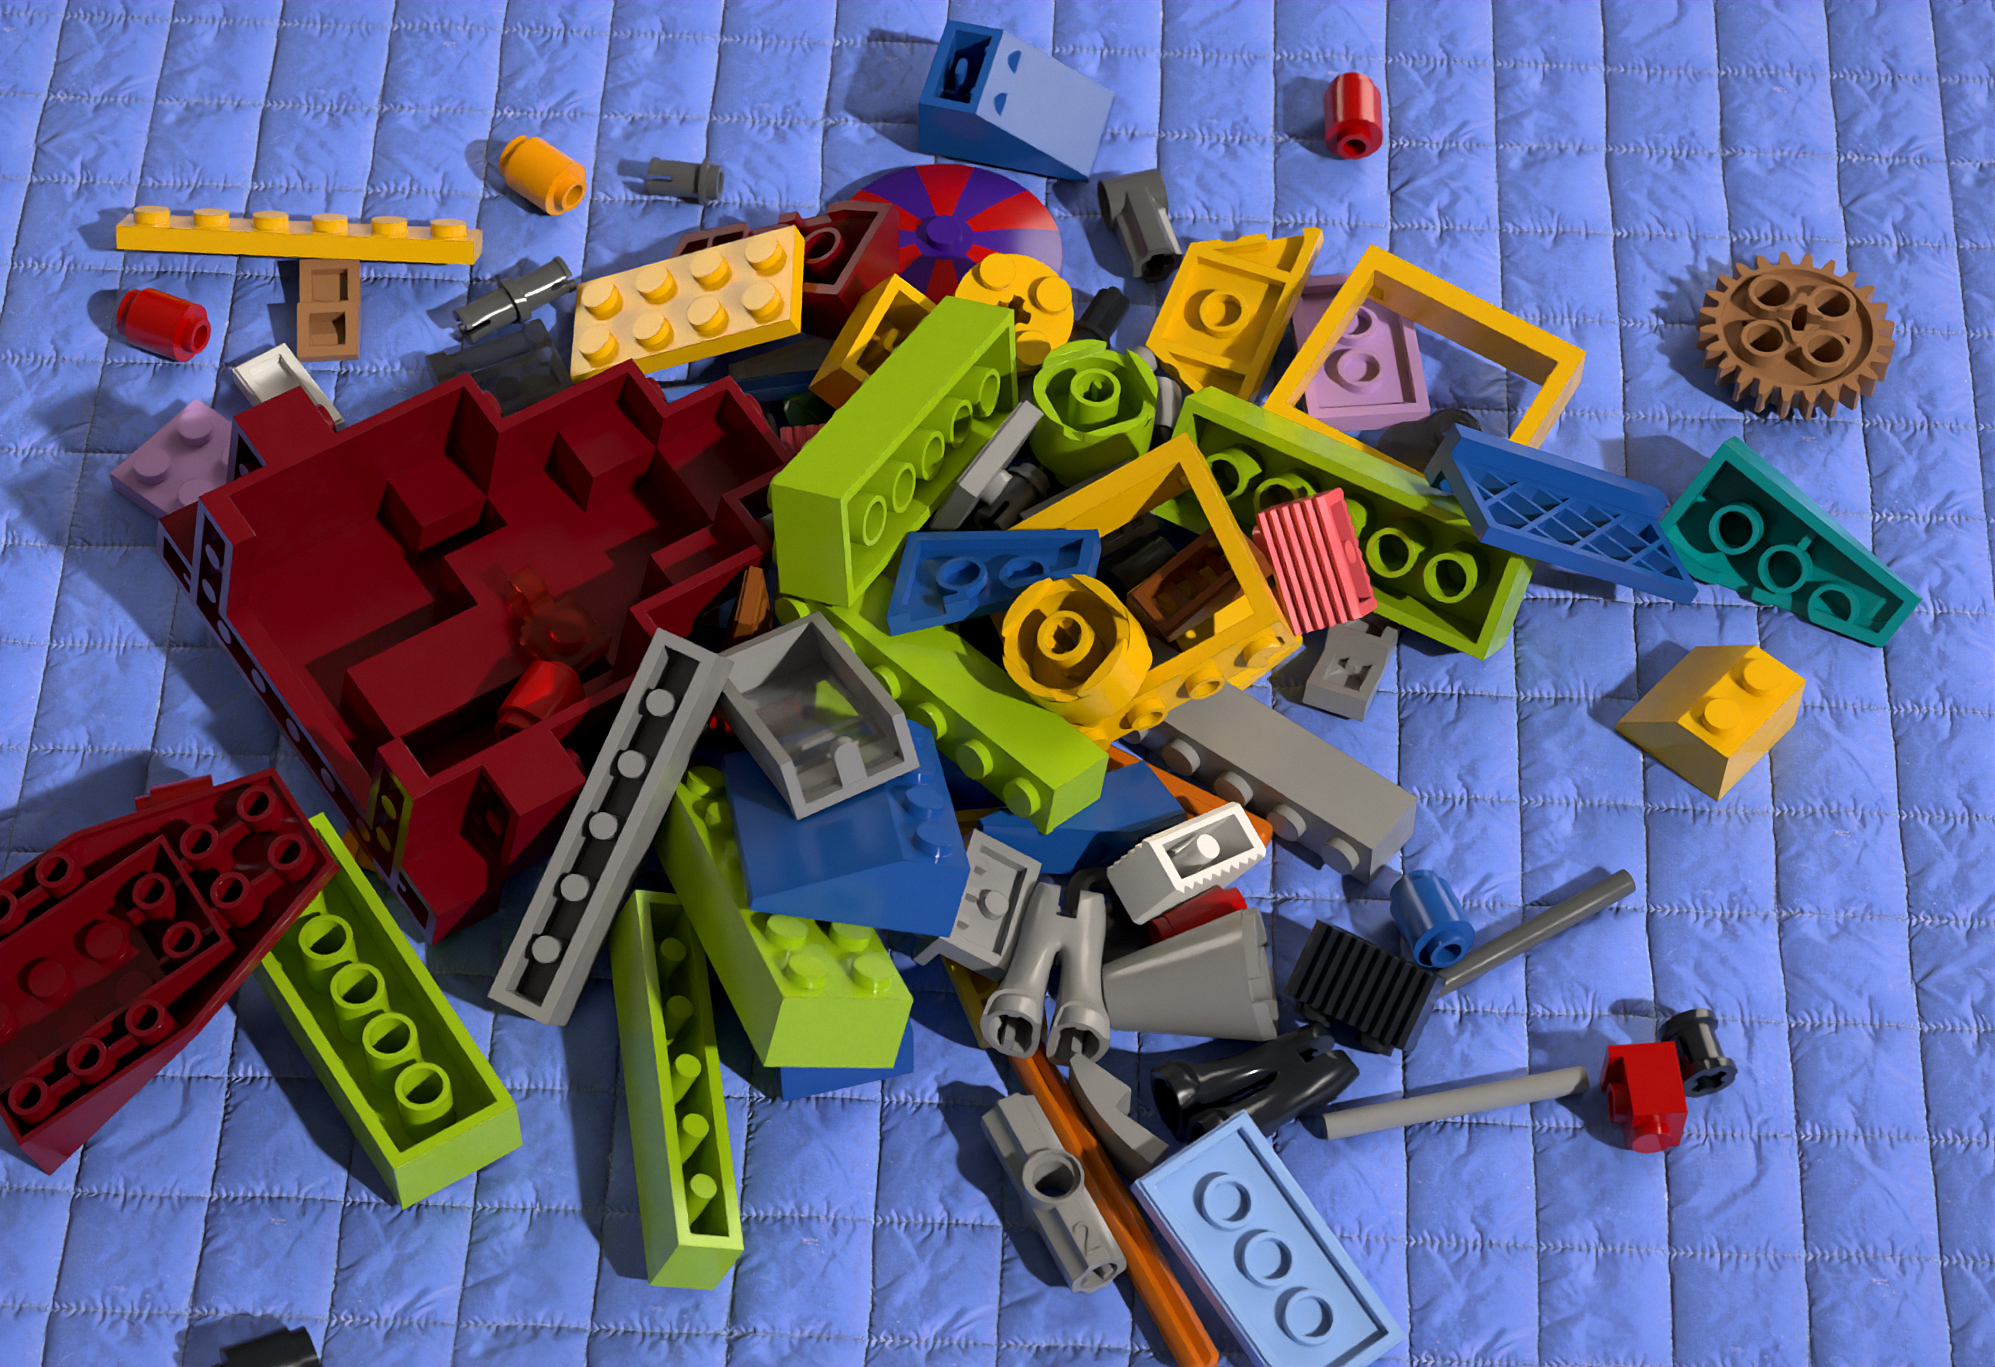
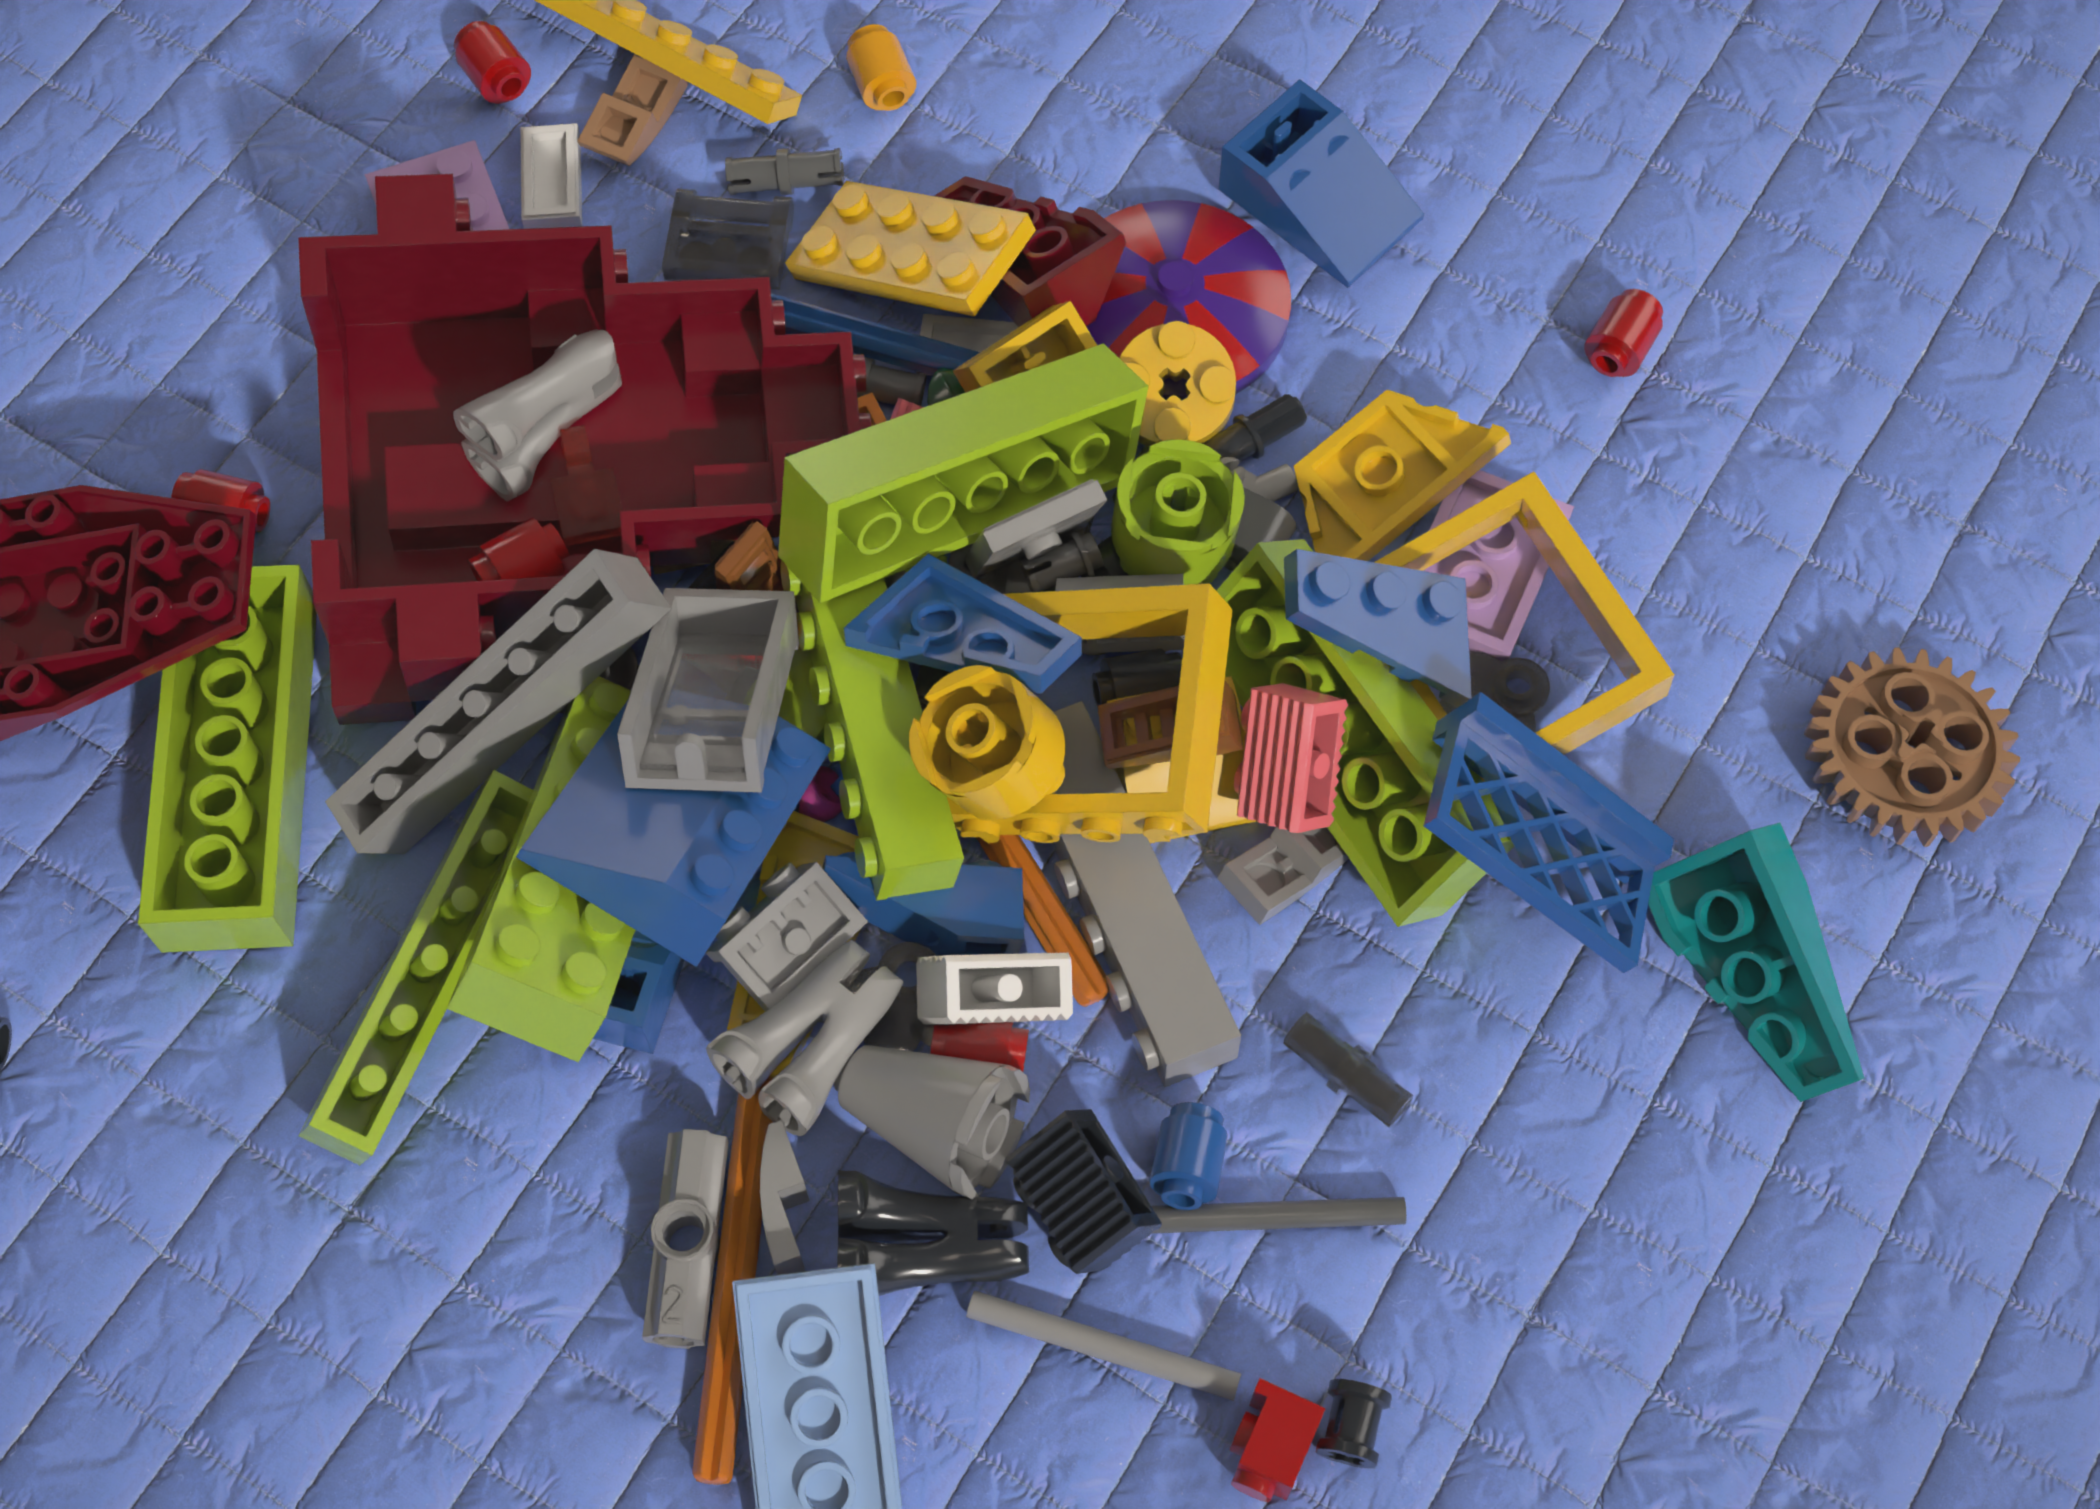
camera: 30 degrees right, 10 degrees up
dark grey pin [647,157,724,205] -> none
dark grey piece [1097,168,1182,284] -> none
yellow slope [1616,645,1807,802] -> none
none -> light grey piece [453,329,622,502]
none -> clear smoke pin [1283,1012,1414,1128]
none -> wing [1284,549,1472,708]

